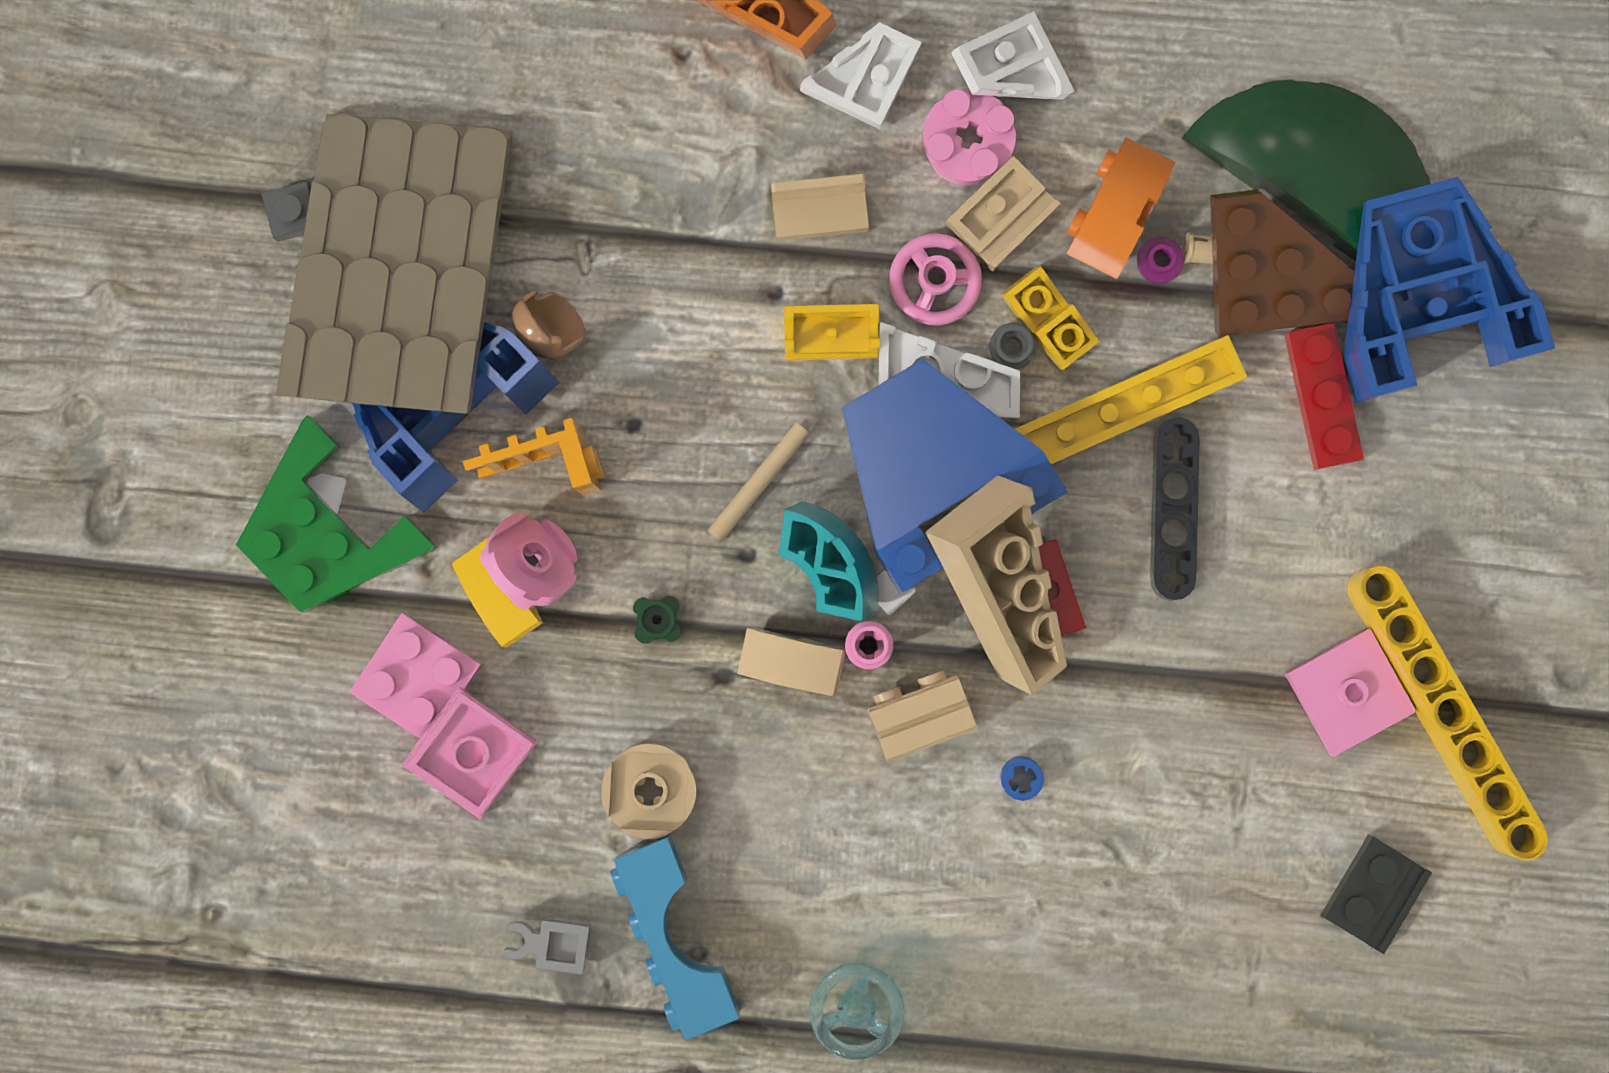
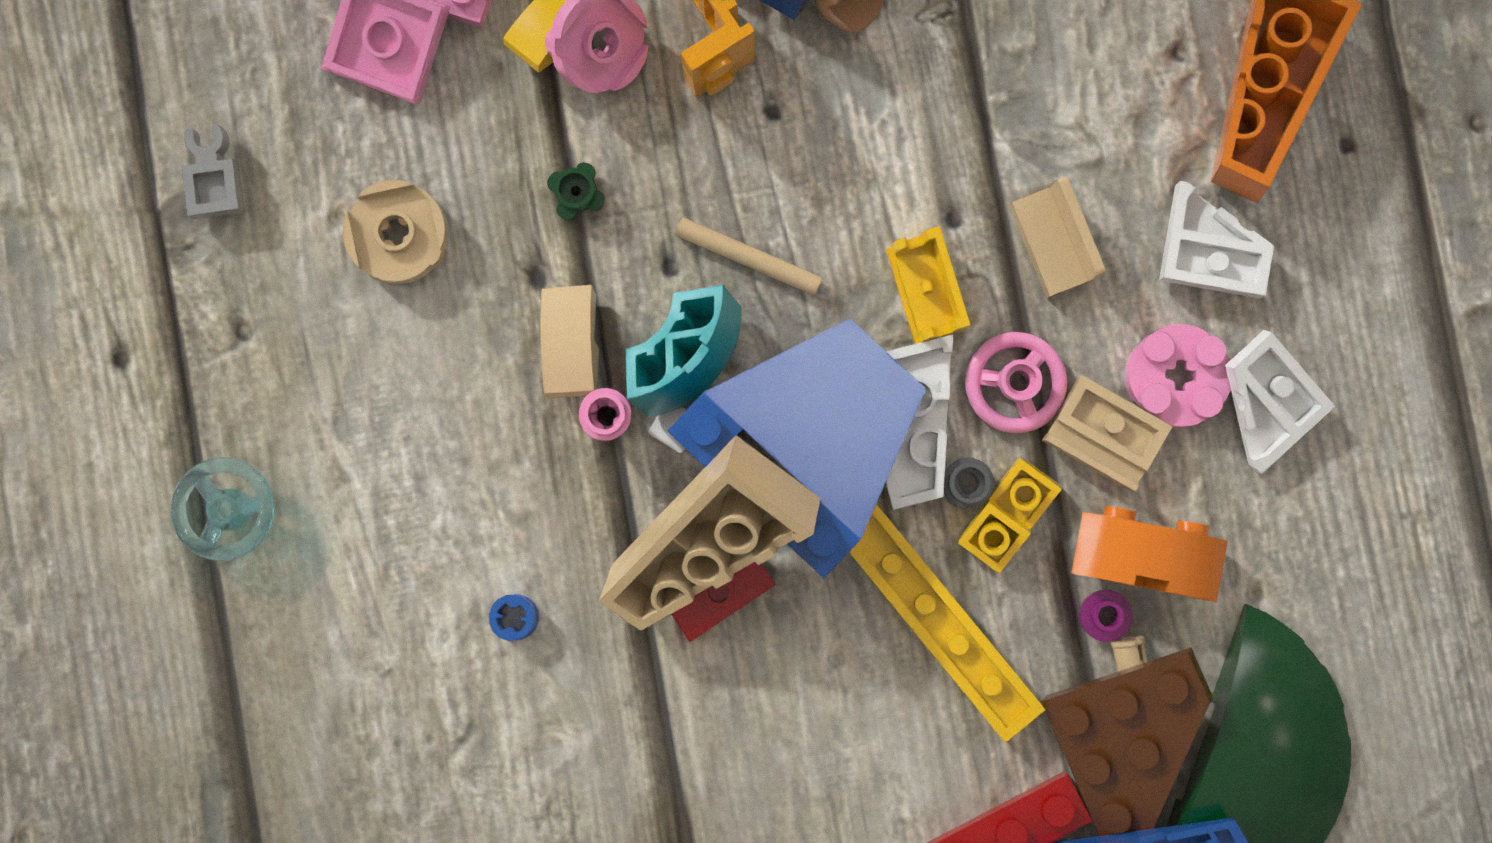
camera: 80 degrees right, 0 degrees up
dark azure arch [610,834,740,1041] -> none
tan brick [867,670,977,763] -> none
black beam [1150,417,1200,601] -> none

